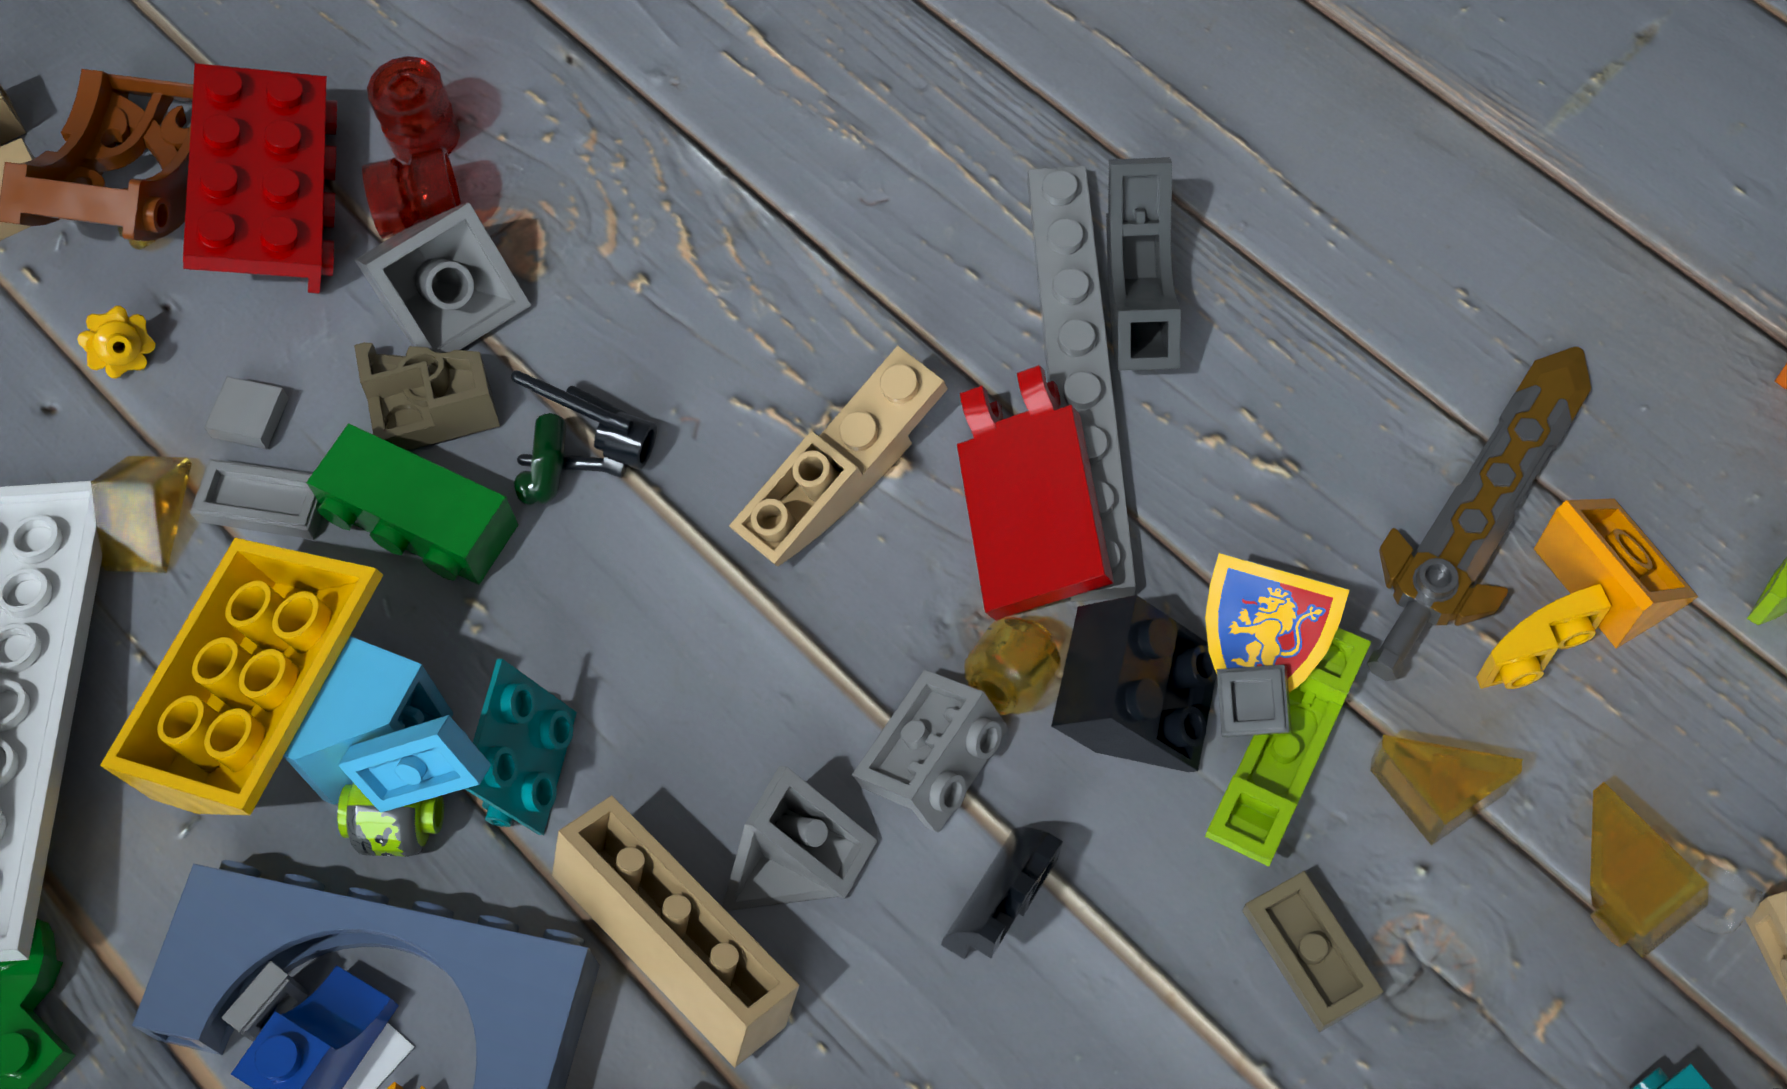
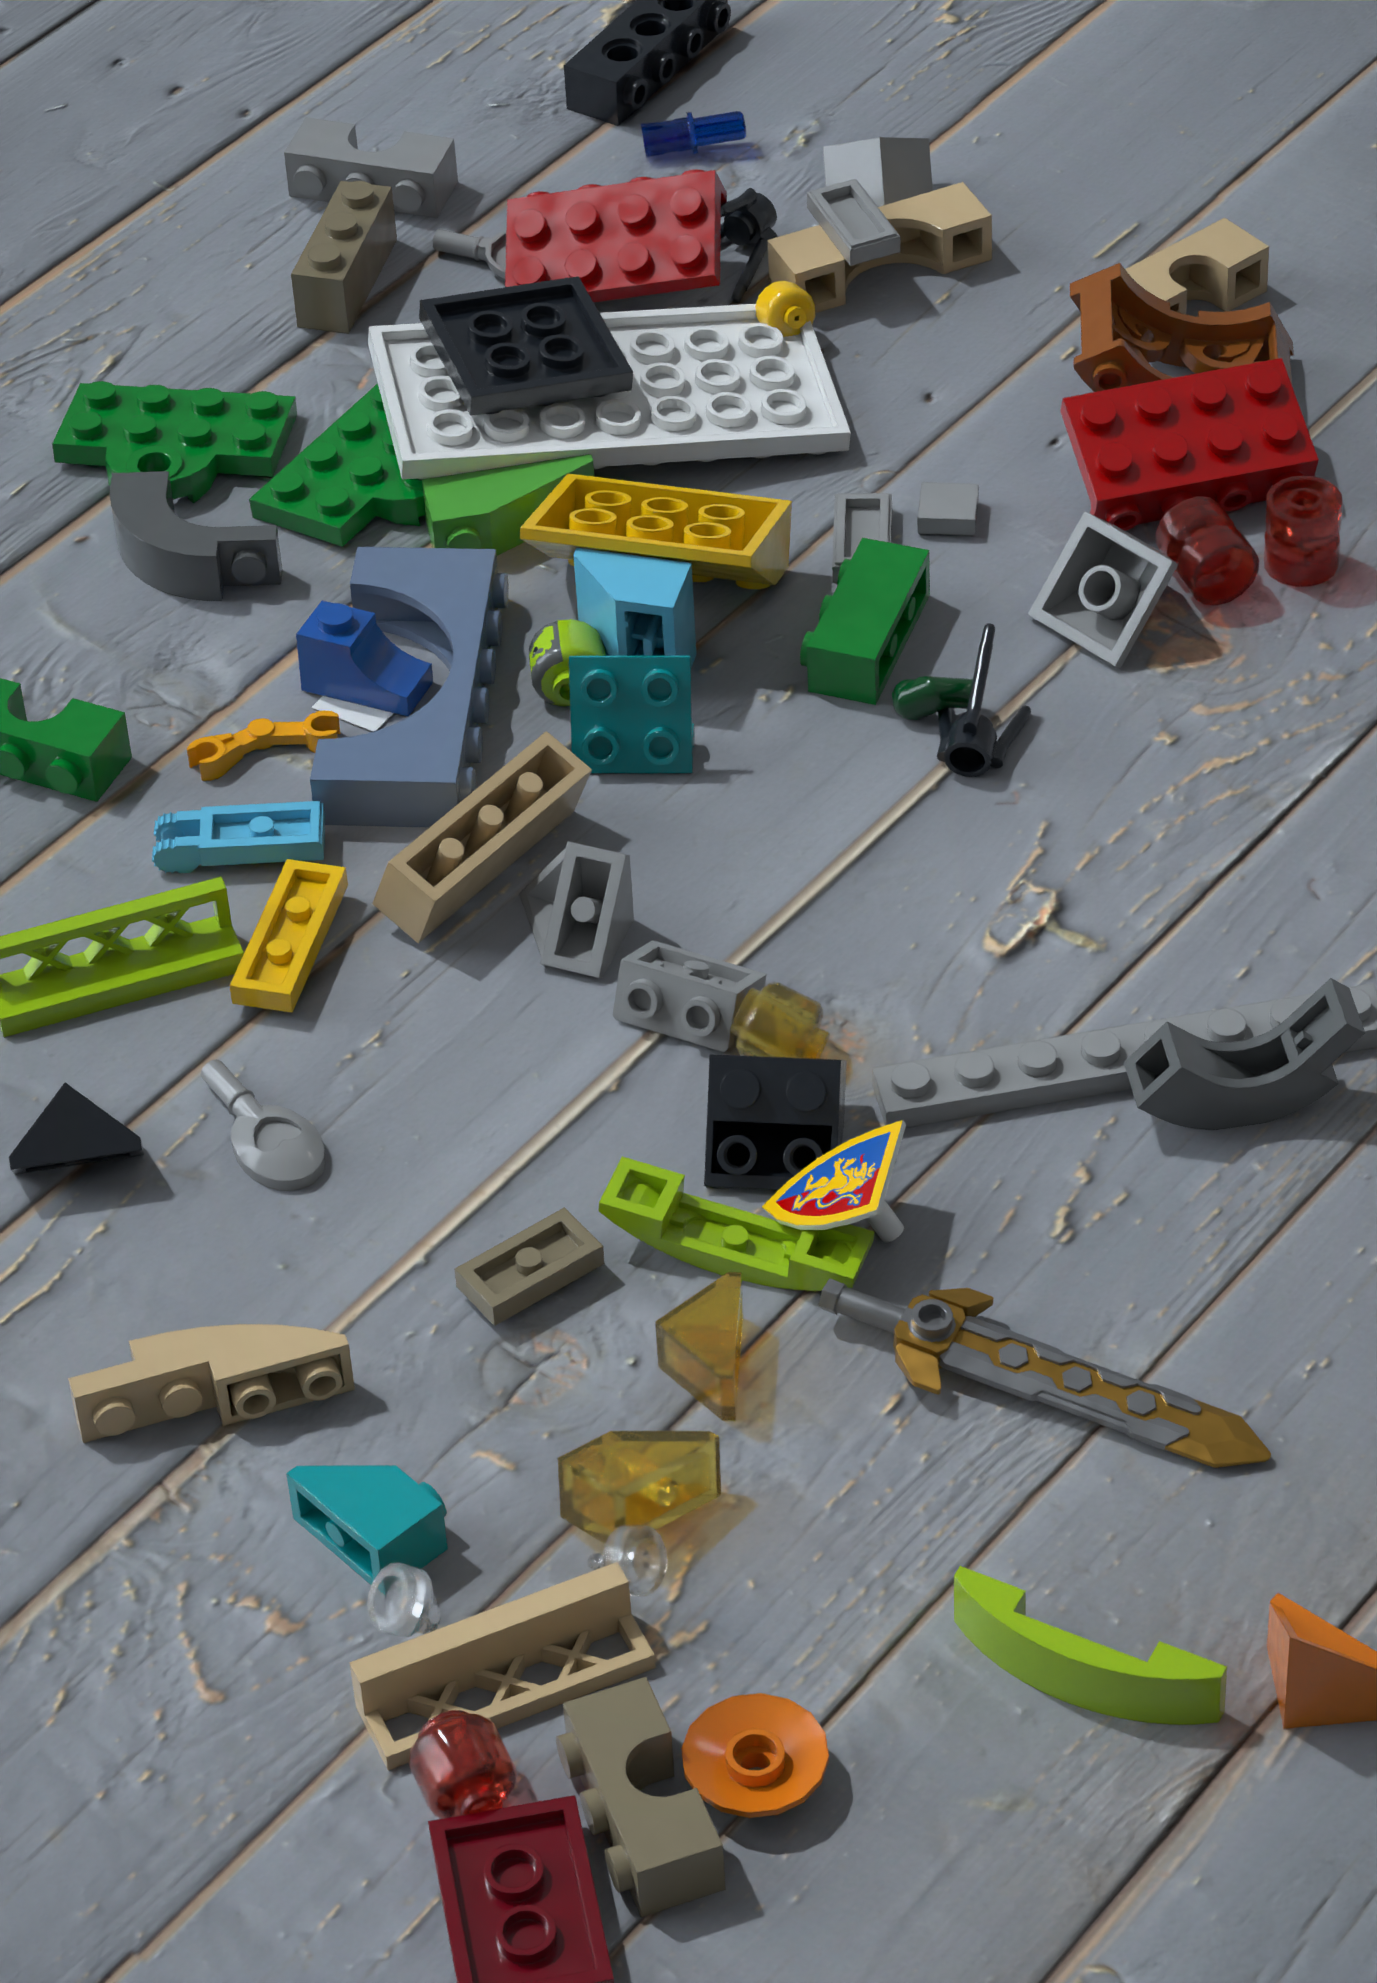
camera: 80 degrees right, 20 degrees down
yellow plant [77,305,156,379] -> none
clear yellow slope [91,456,192,573] -> none
light grey tile [221,961,309,1041] -> none
medium azure plate [338,715,491,813] -> none
dark tan slope [354,342,500,451] -> none
tan slope [729,345,948,567] -> none
black slope [941,827,1063,960] -> none
red tile [957,365,1114,620] -> none
dark grey tile [1217,665,1292,737] -> none
yellow slope [1476,584,1611,689] -> none
light orange slope [1534,498,1698,649] -> none
none -> bright green slope [422,454,594,556]

